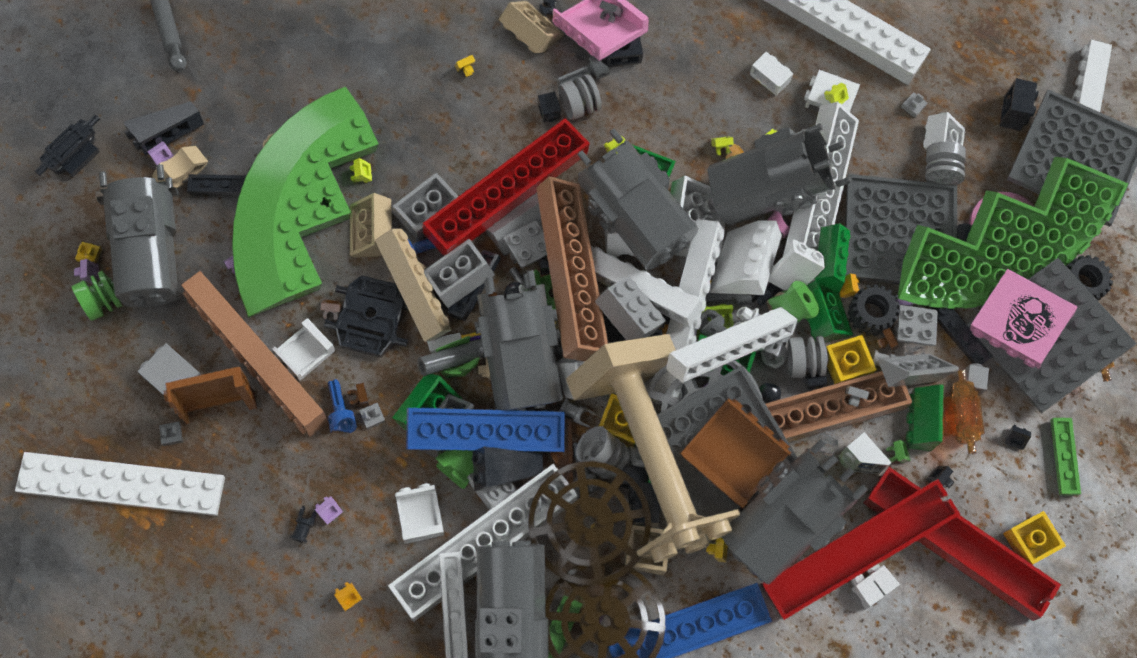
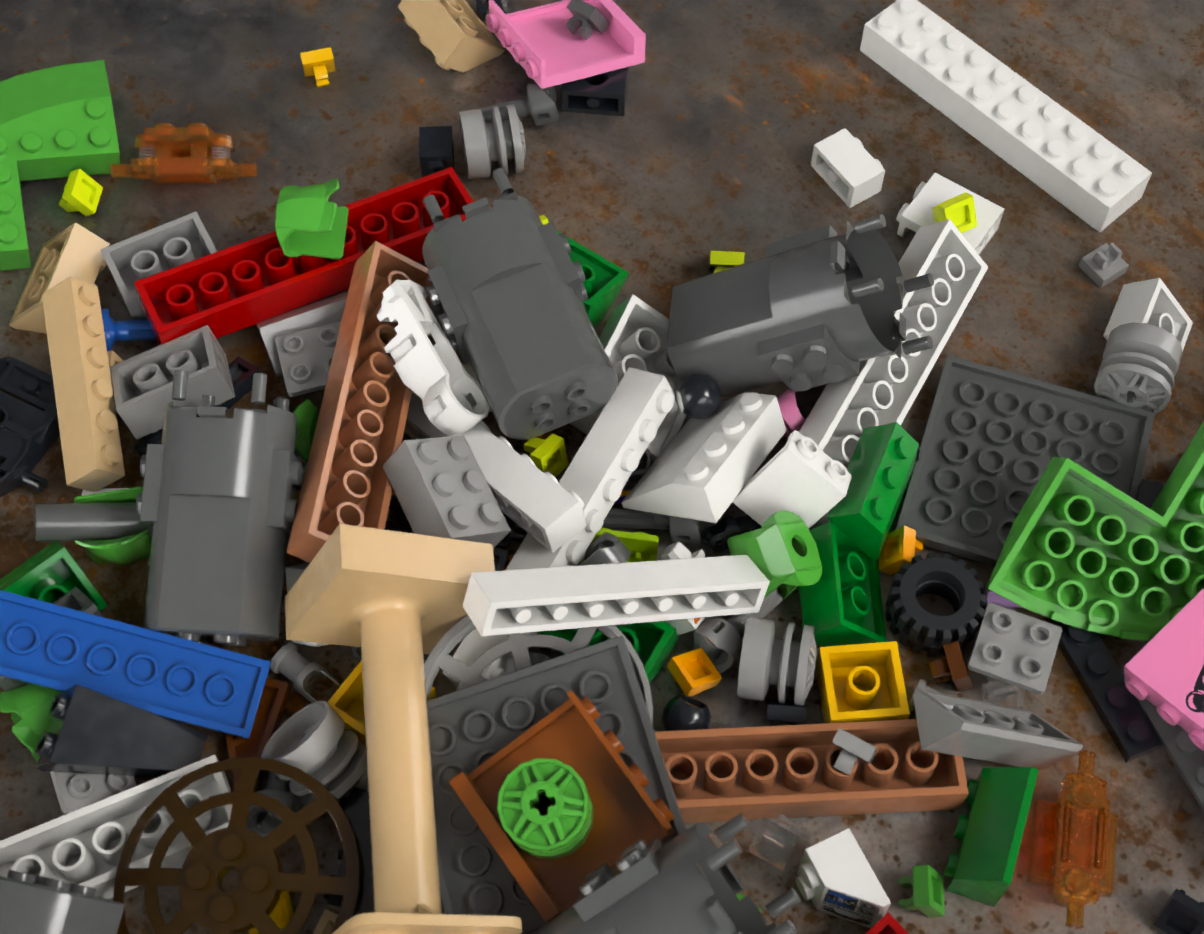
camera: 20 degrees right, 10 degrees down
light grey brick [962,363,989,395] -> none
none -> clear orange piece [111,123,258,184]
none -> bright green piece [275,178,349,259]
none -> white piece [377,279,490,436]
none -> bright green wheel [497,758,594,860]
none -> neon yellow tile [523,434,569,477]
none -> light orange tile [667,647,722,697]
none -> black piece [676,374,721,419]

